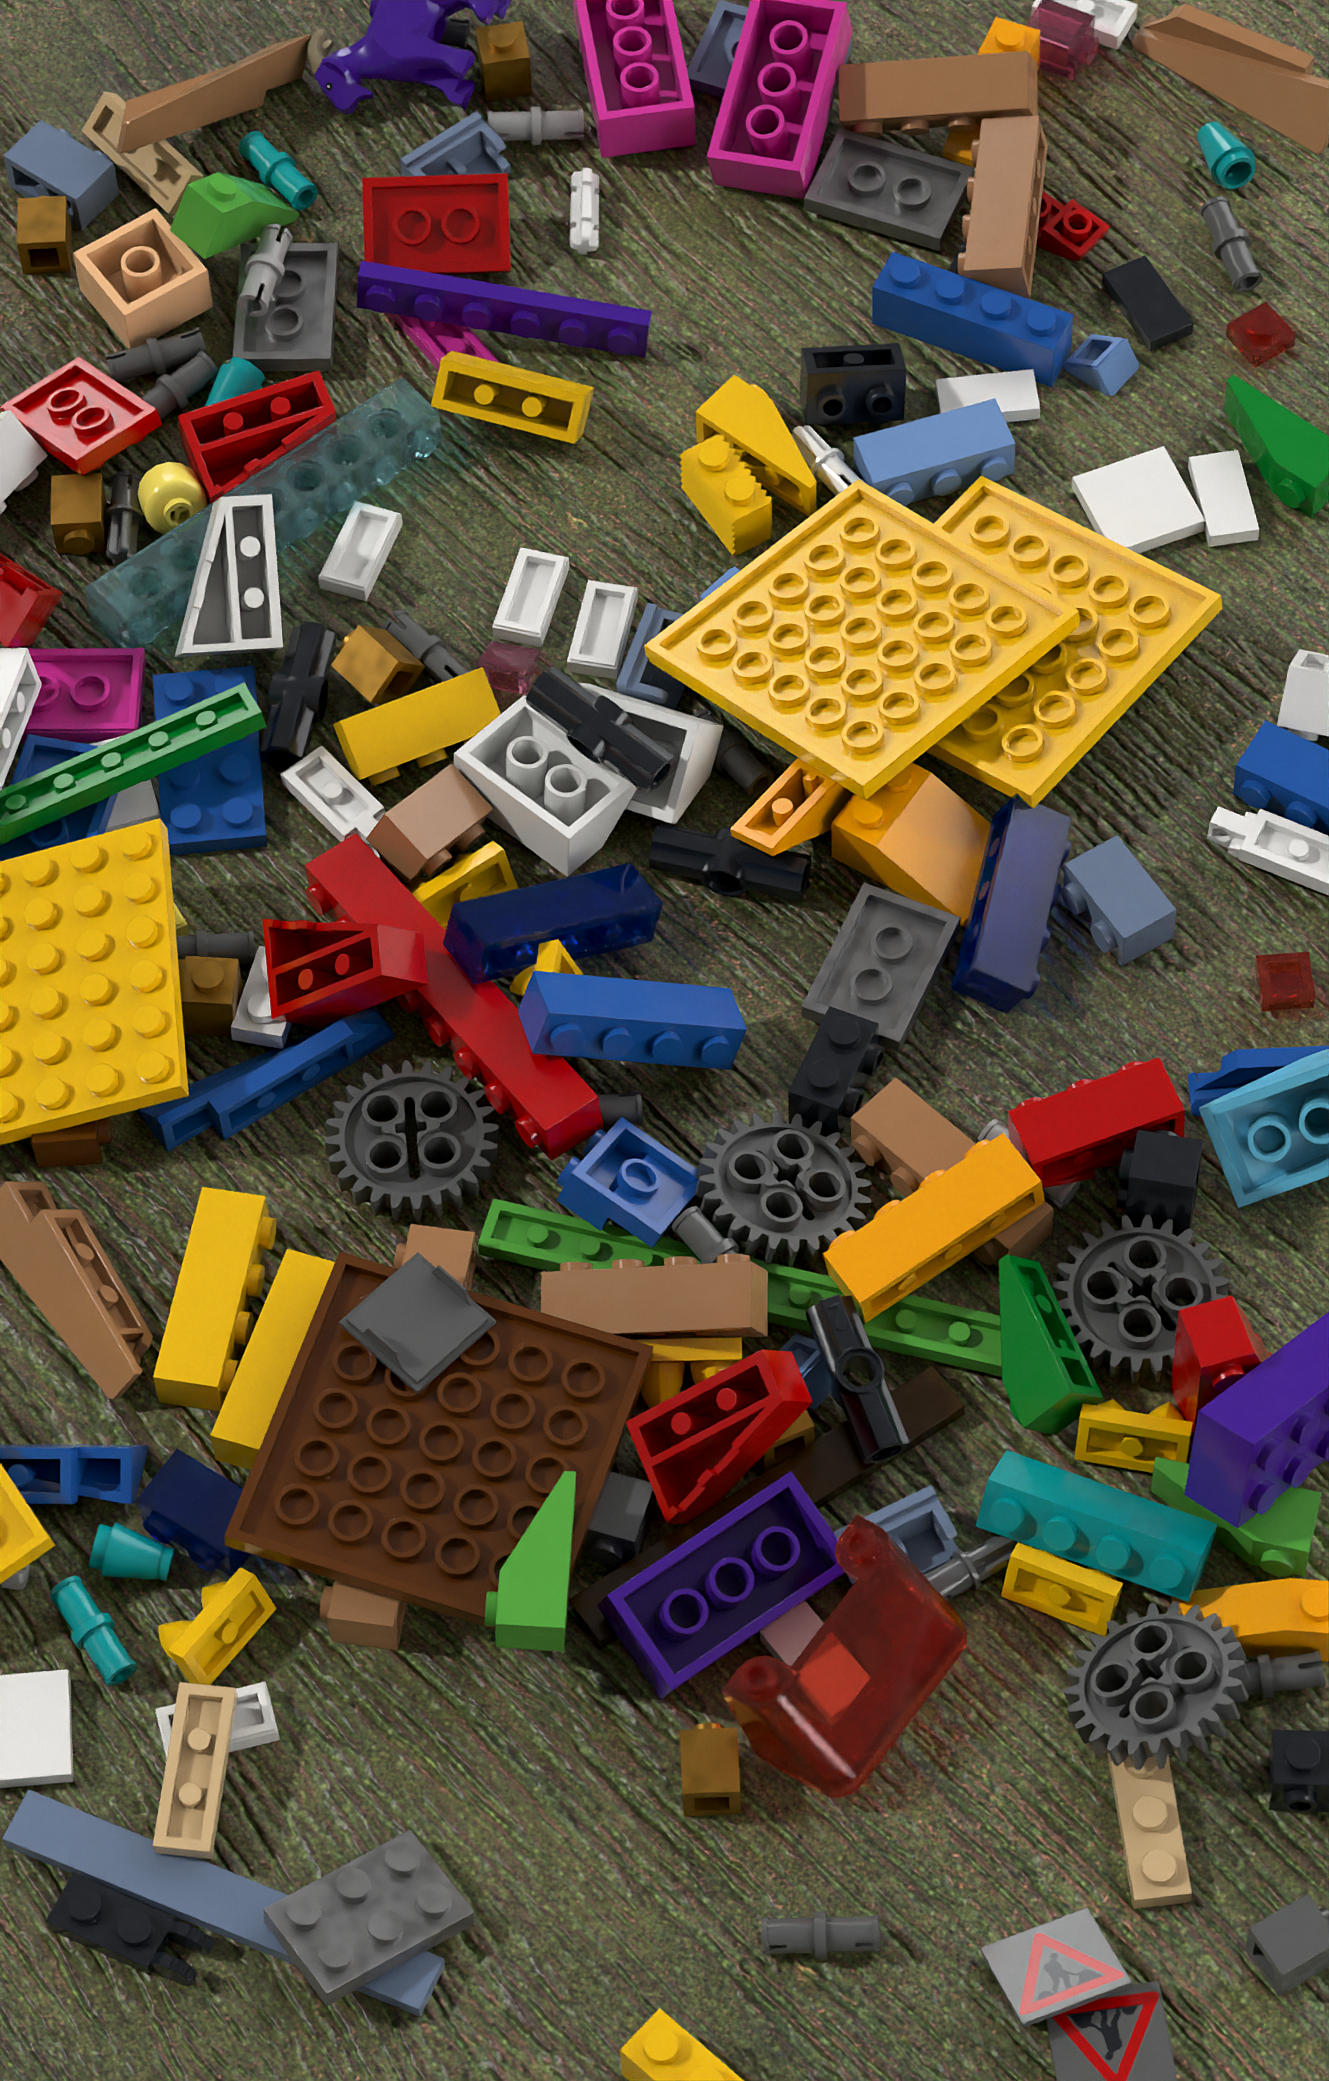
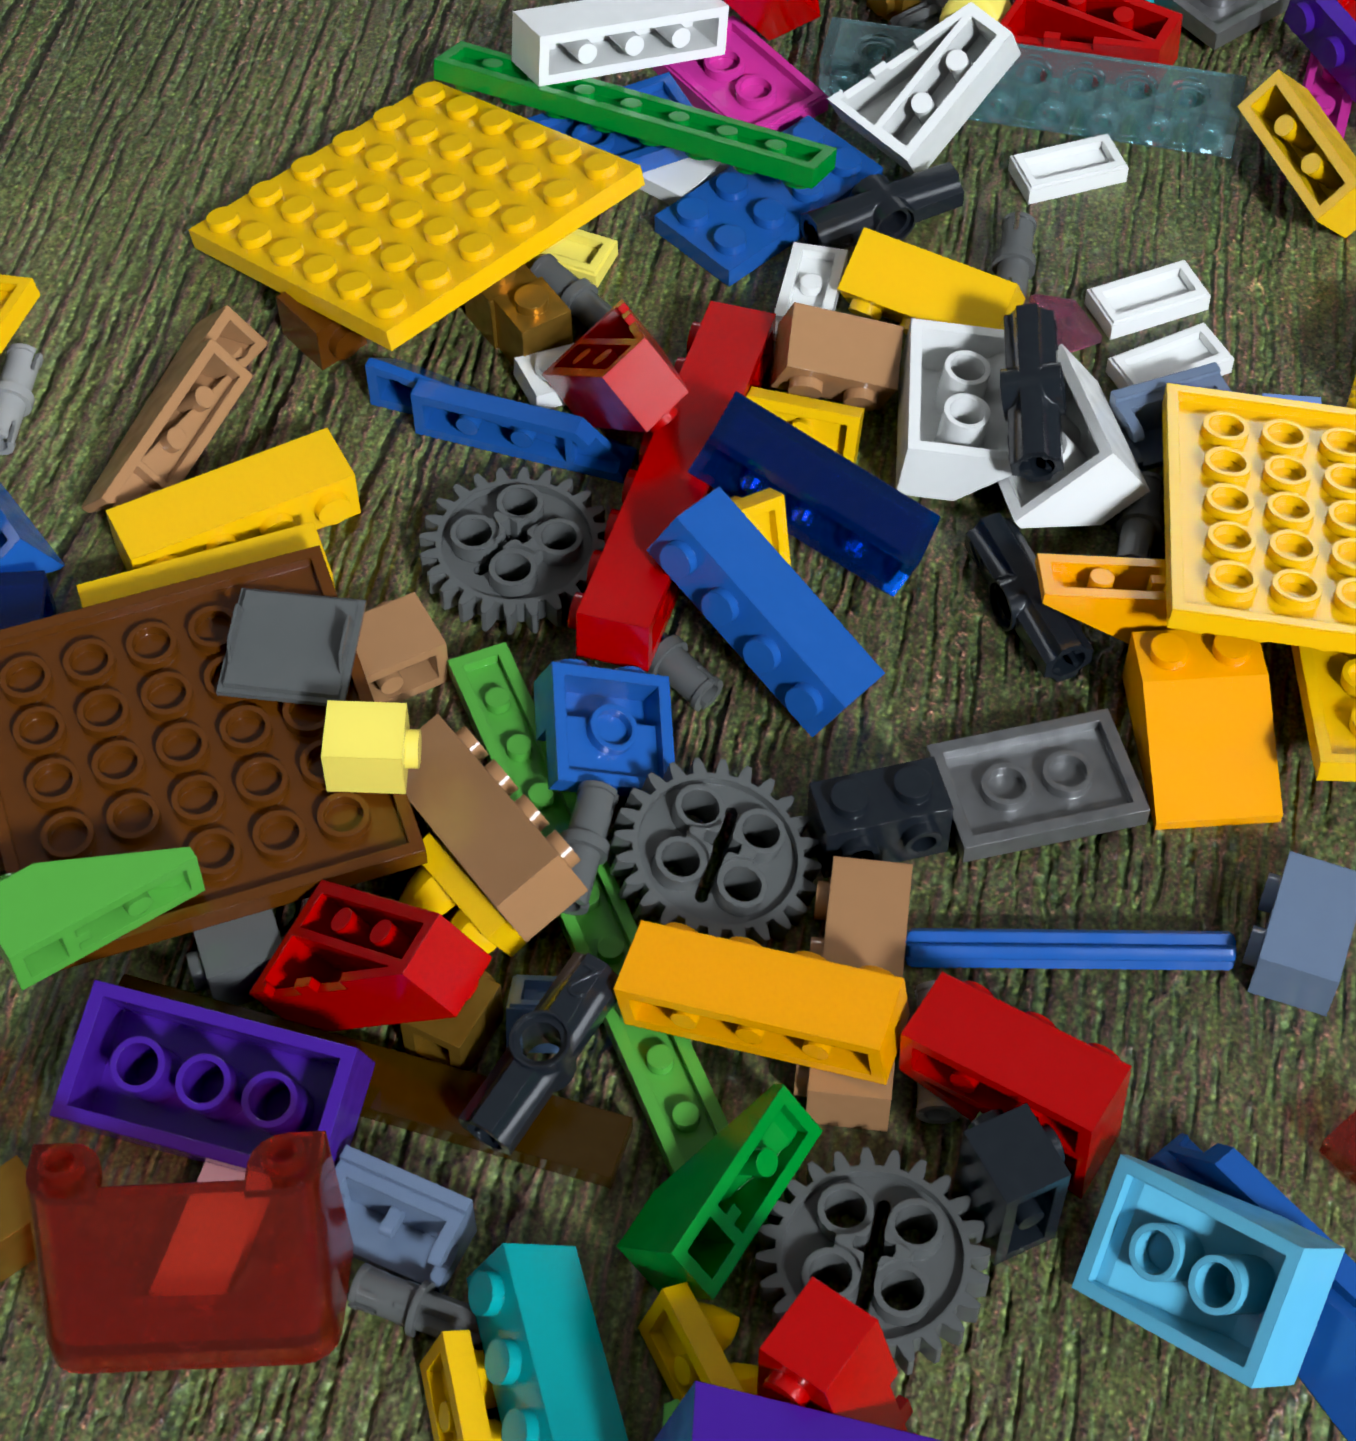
camera: 50 degrees right, 5 degrees down
pearl gold brick [331,625,425,704] -> none
clear blue brick [951,794,1071,1013] -> none
none -> light yellow brick [321,700,422,794]
none -> blue axle [905,928,1237,970]

